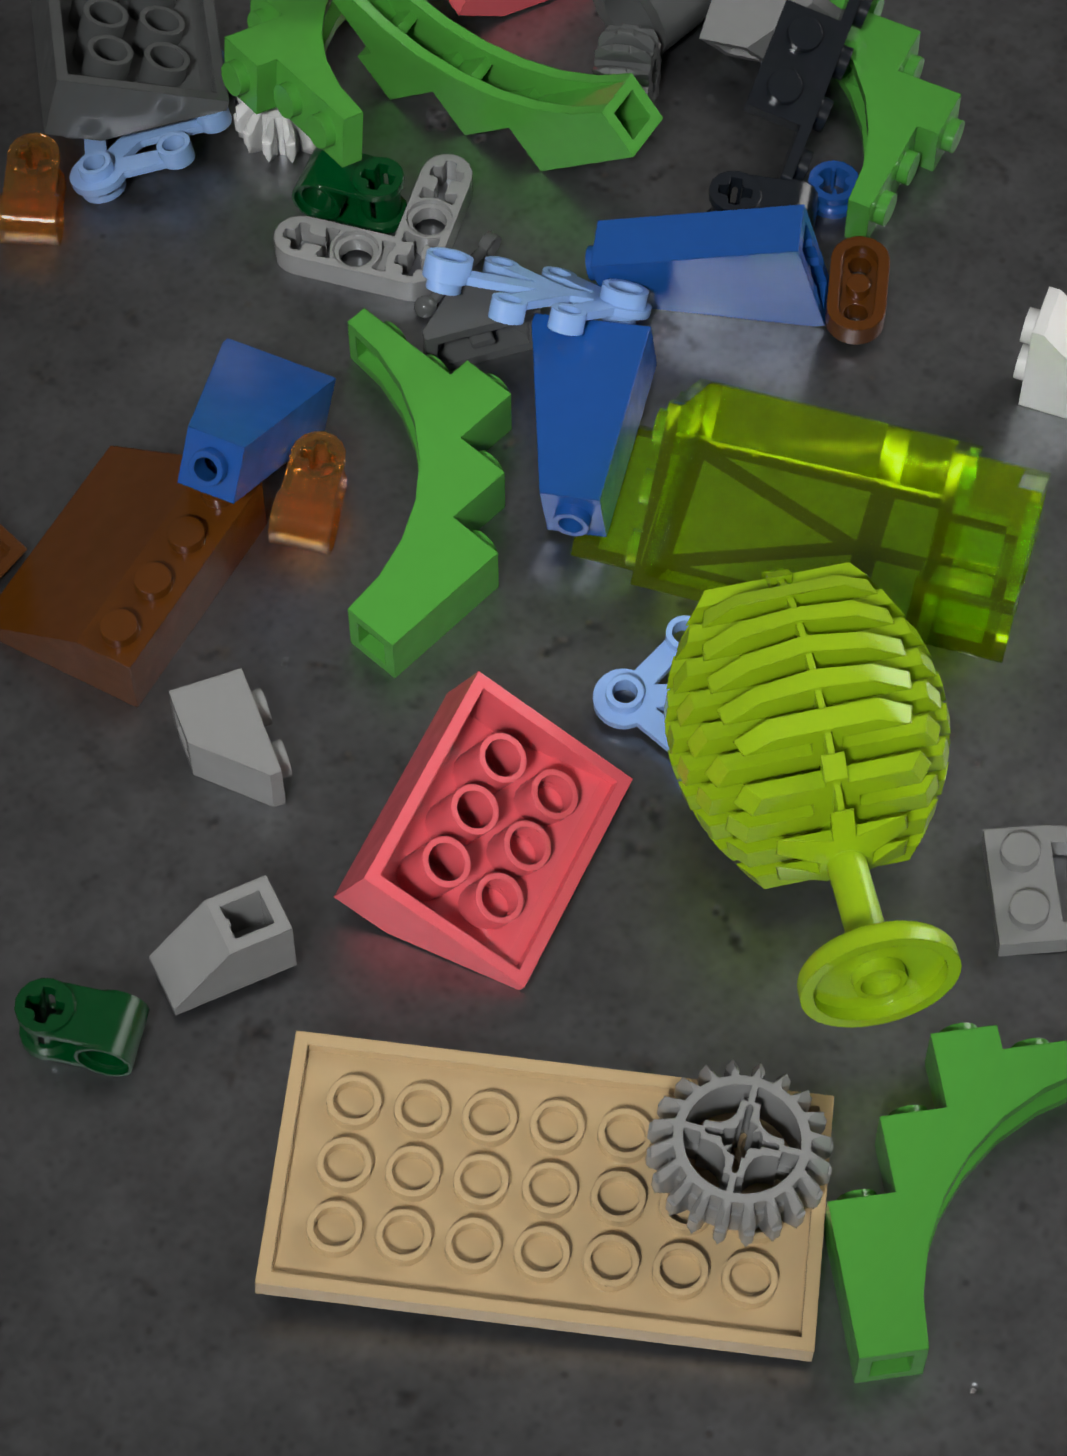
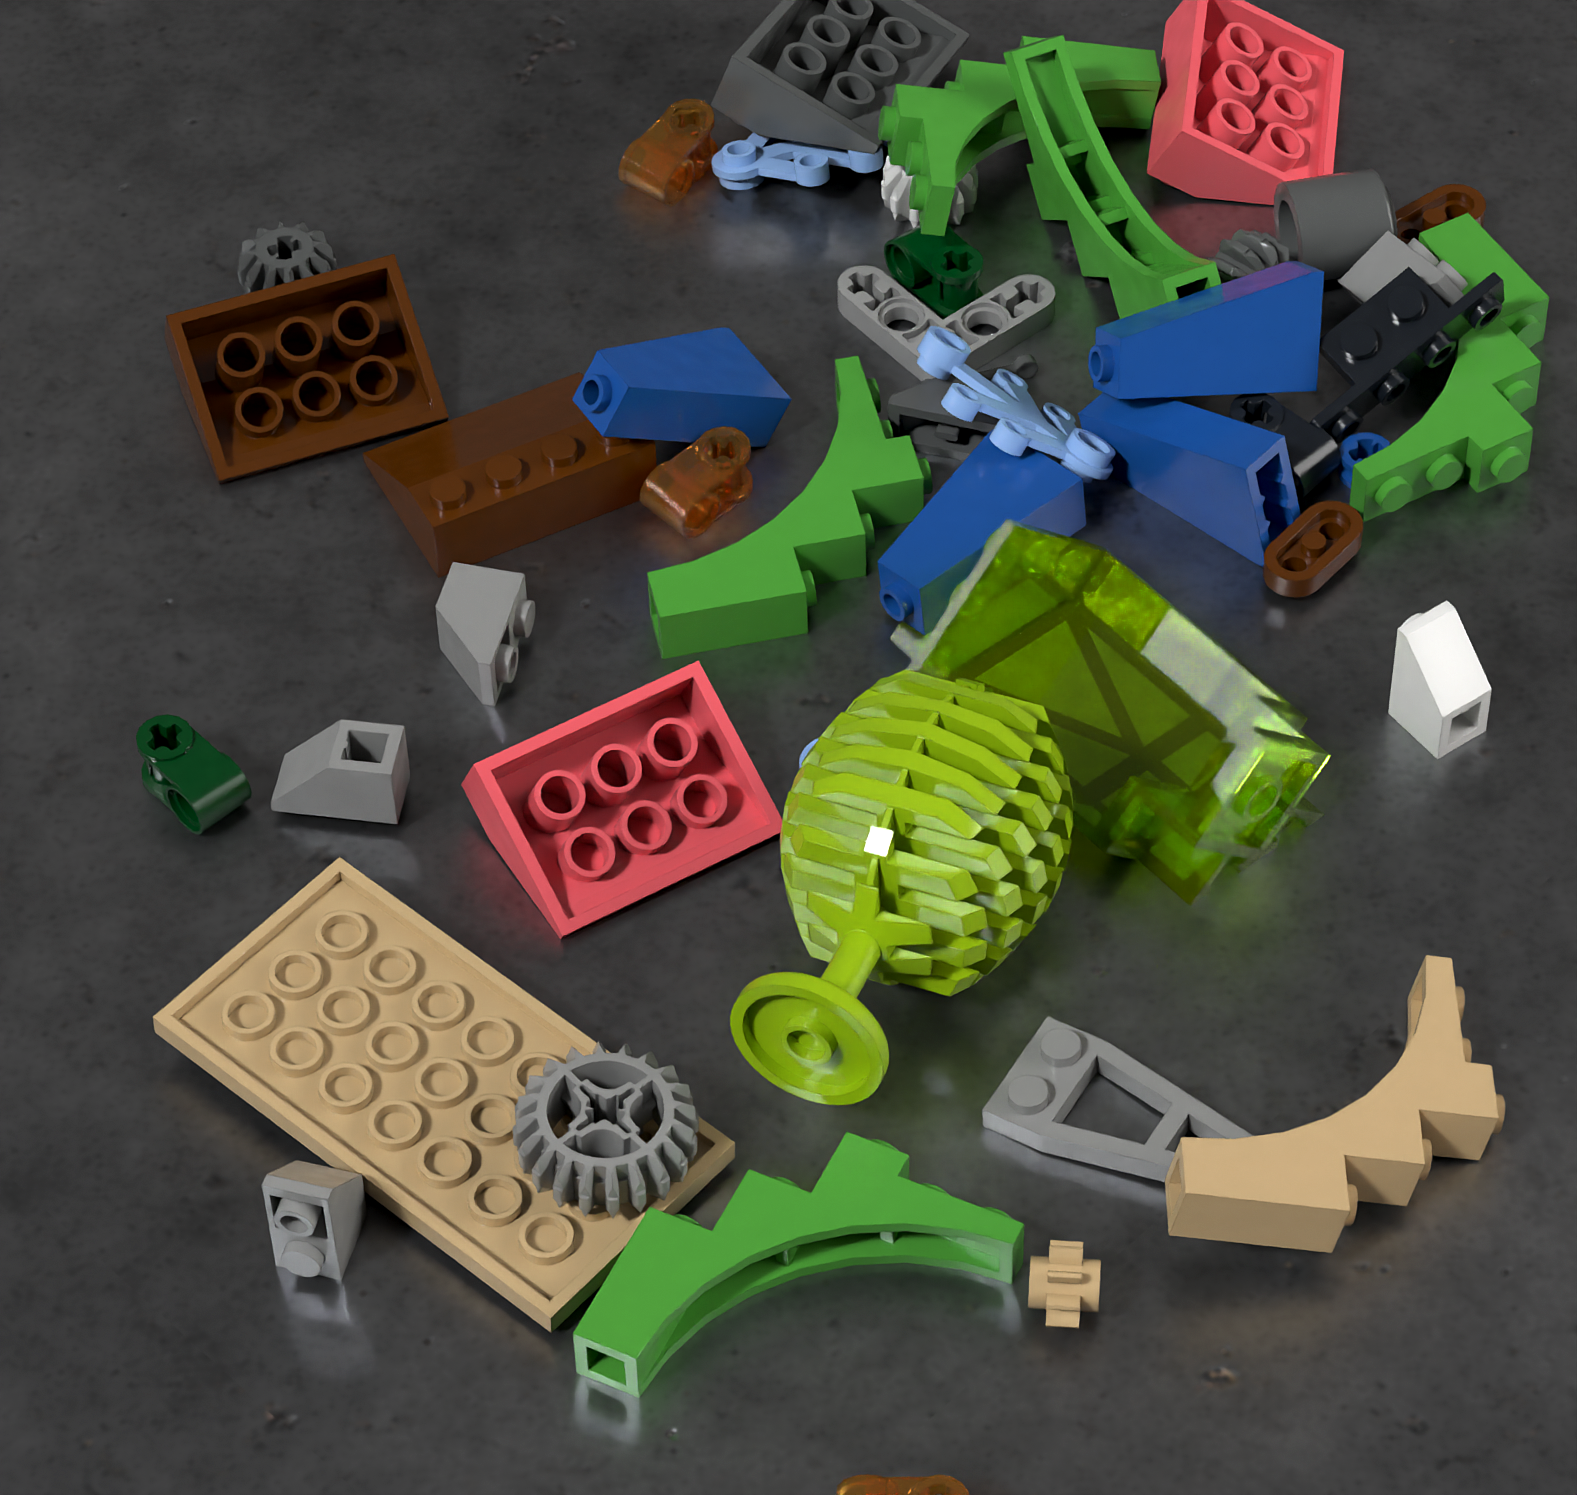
camera: 35 degrees right, 10 degrees down
none -> light grey slope [262,1160,368,1280]
none -> blue slope [1088,261,1324,399]

